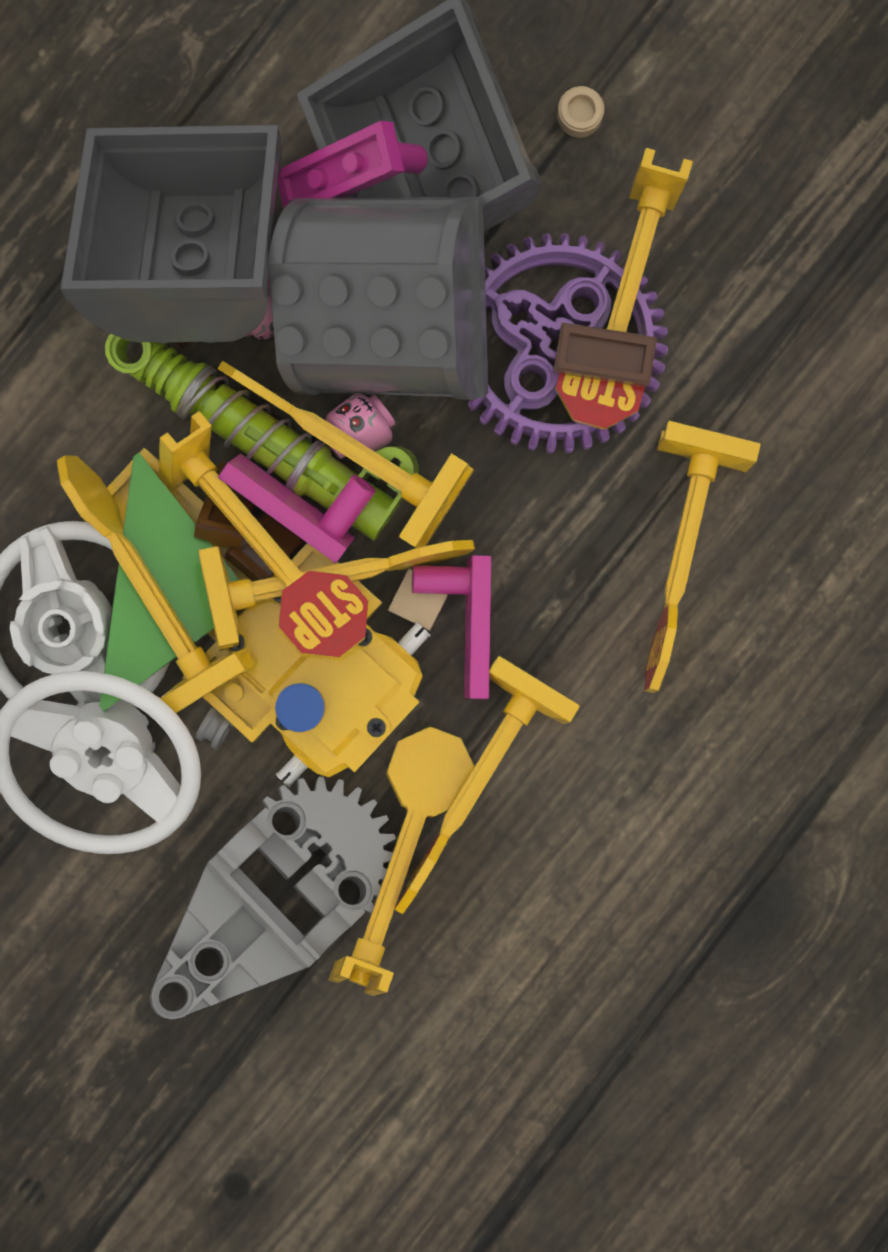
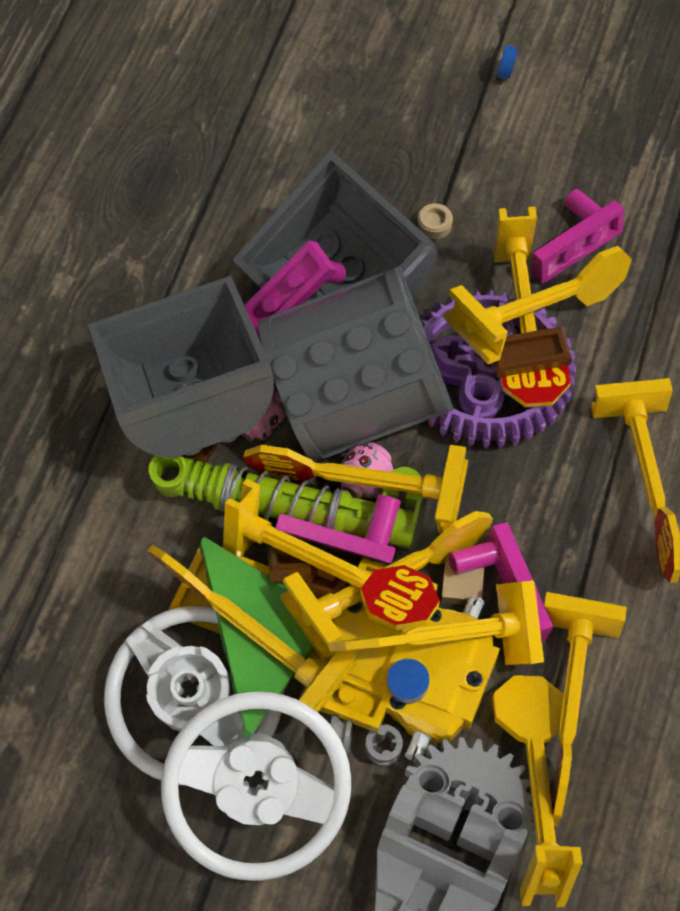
camera: 20 degrees left, 25 degrees down
none -> yellow piece [328,580,544,665]
none -> light grey bush [365,725,403,767]
none -> yellow piece [443,246,632,364]
none -> dark pink piece [533,189,624,284]

